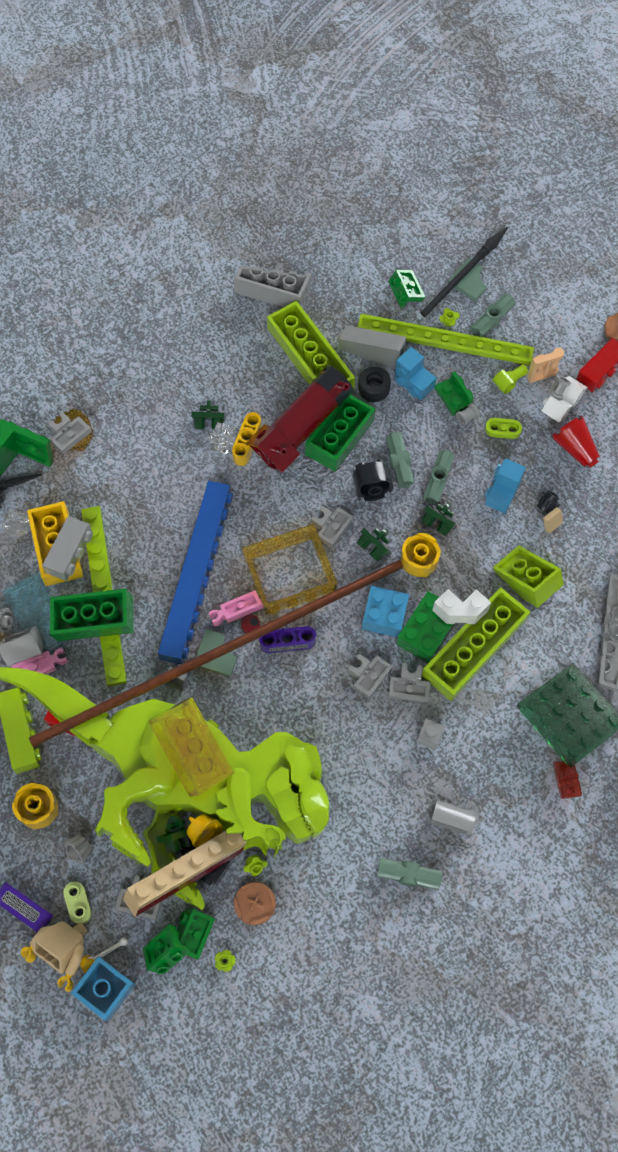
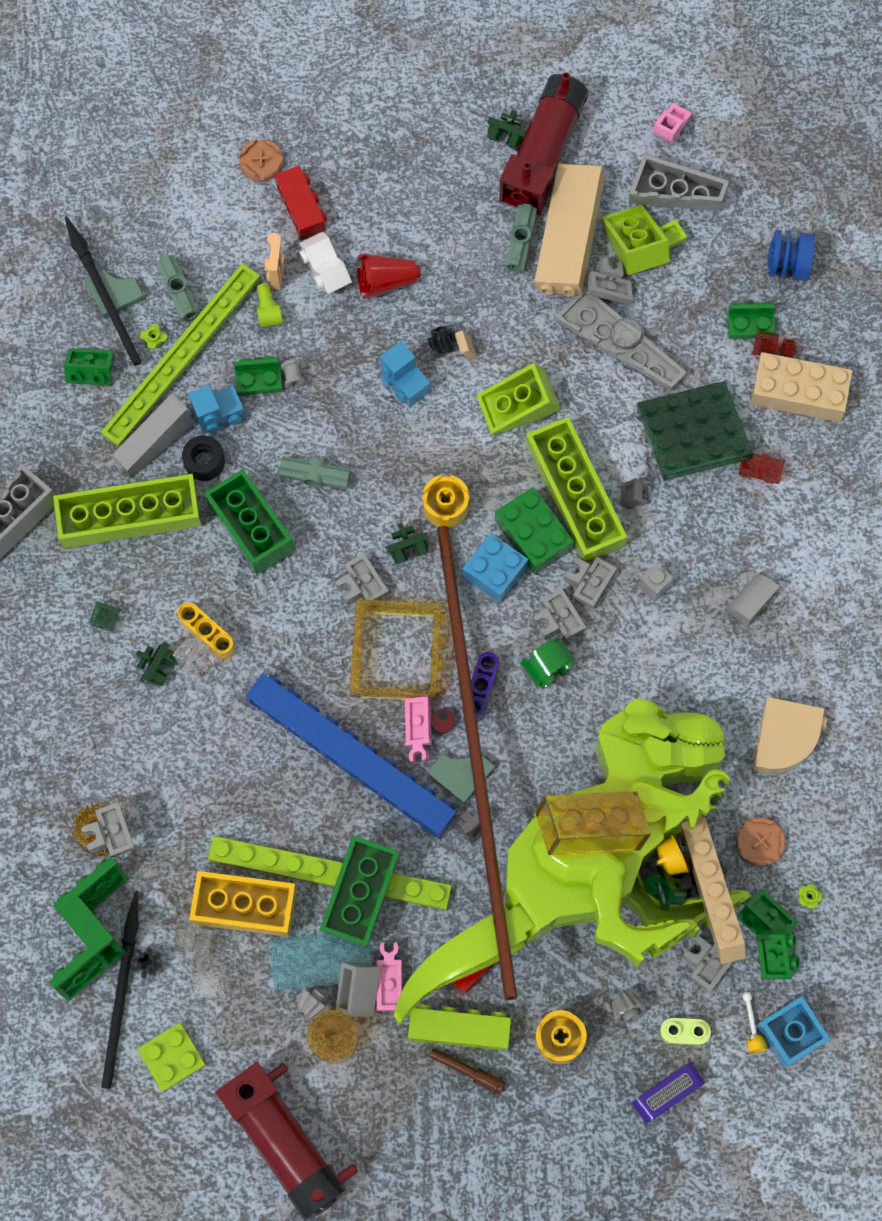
camera: 65 degrees left, 5 degrees up
tan torso [21,921,87,992] -> none
light grey brick [42,516,93,581] -> none
lime plate [243,855,268,876] -> none
dark red piece [246,365,354,473] -> none
black brick [352,459,394,501] -> none
sand green piece [377,858,443,890] -> none
dark green hips [422,503,457,536] -> none
sand green piece [423,449,455,505] -> none
white brick [432,589,491,624] -> none
lime plate [485,418,522,439] -> none
light grey bush [548,375,571,399] -> none
none -> clear green plate [89,601,120,632]
none -> green brick [520,636,575,690]
none -> flat silver tile [621,478,649,508]
none -> tan brick [752,697,827,774]

